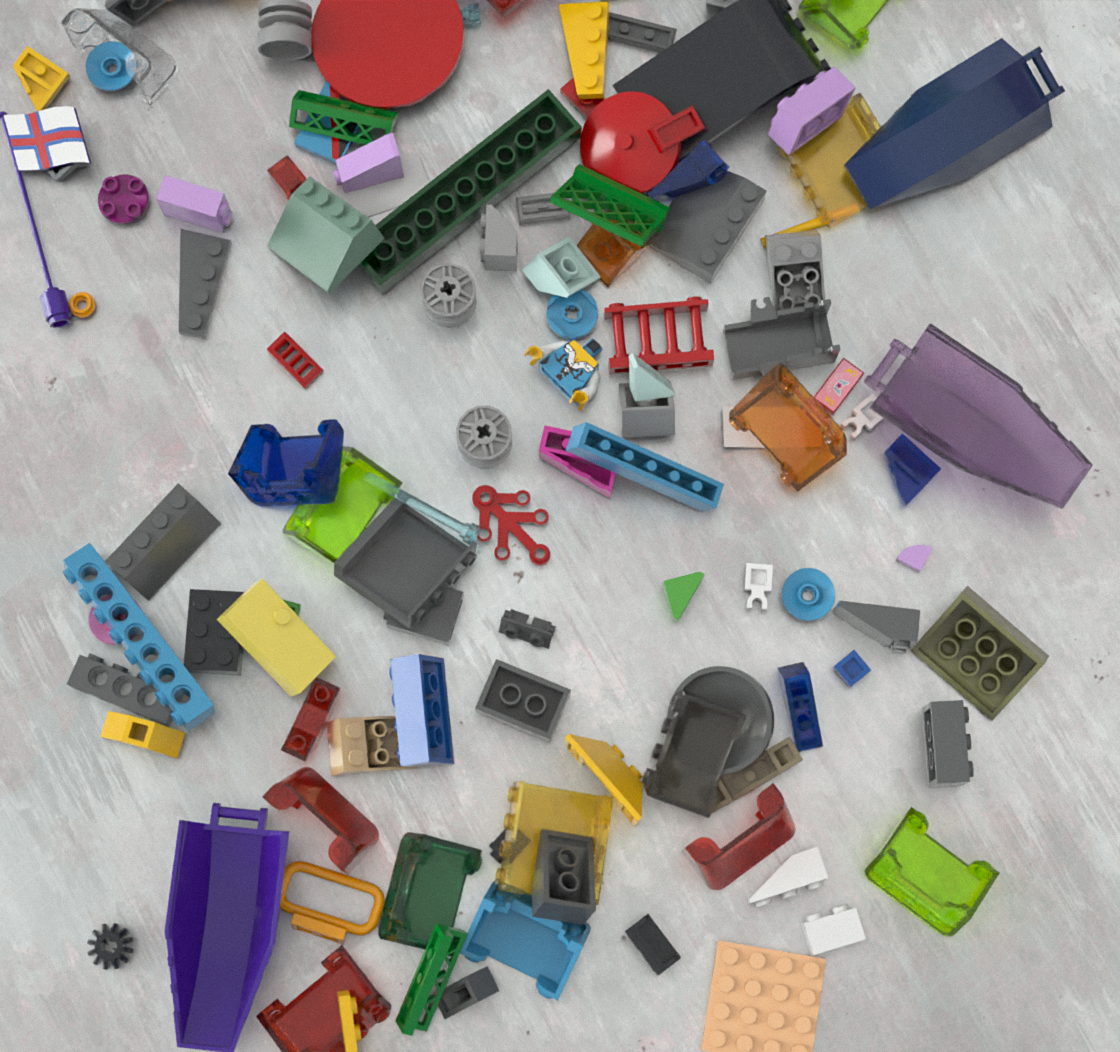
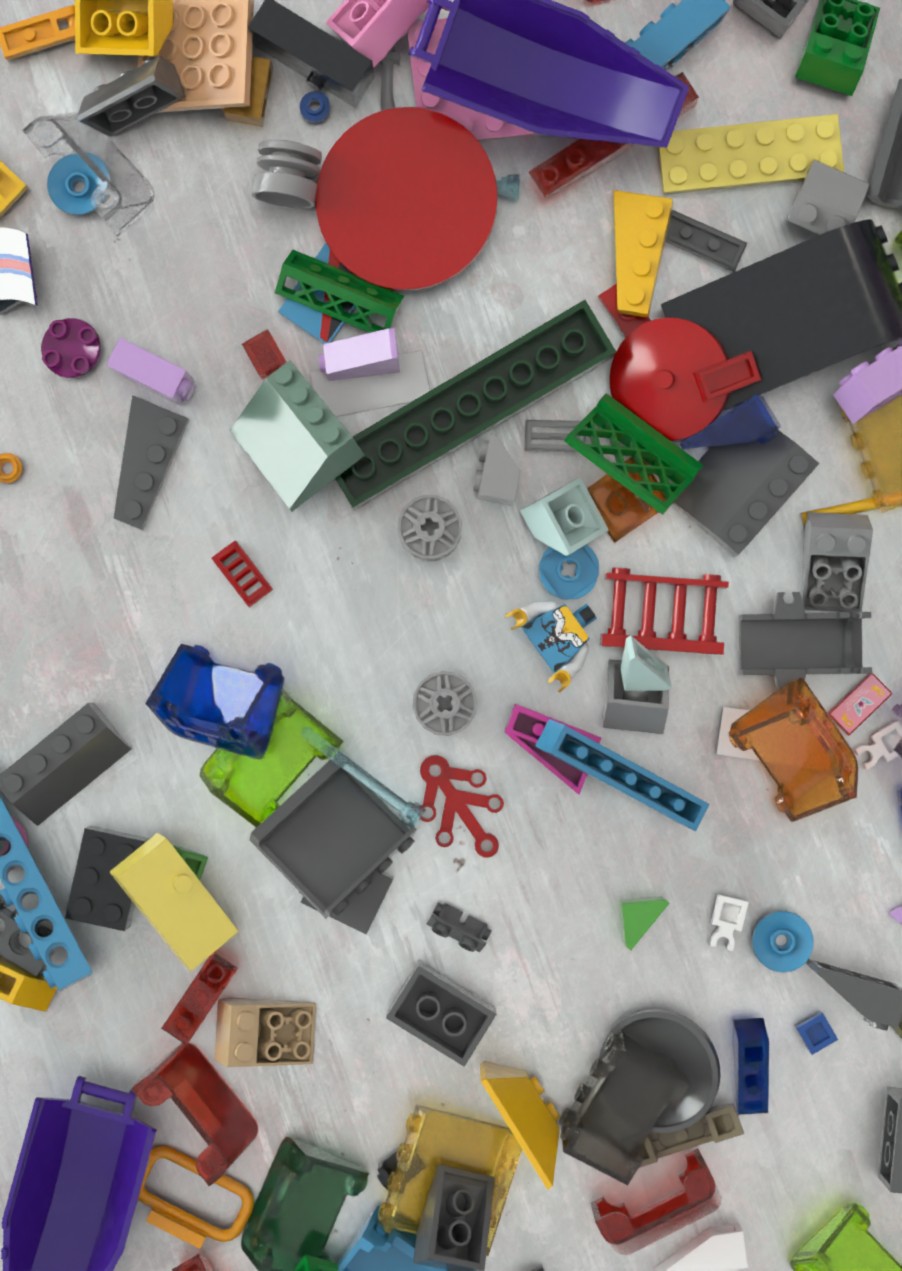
camera: 15 degrees right, 10 degrees up
slope [389,654,454,767] -> none

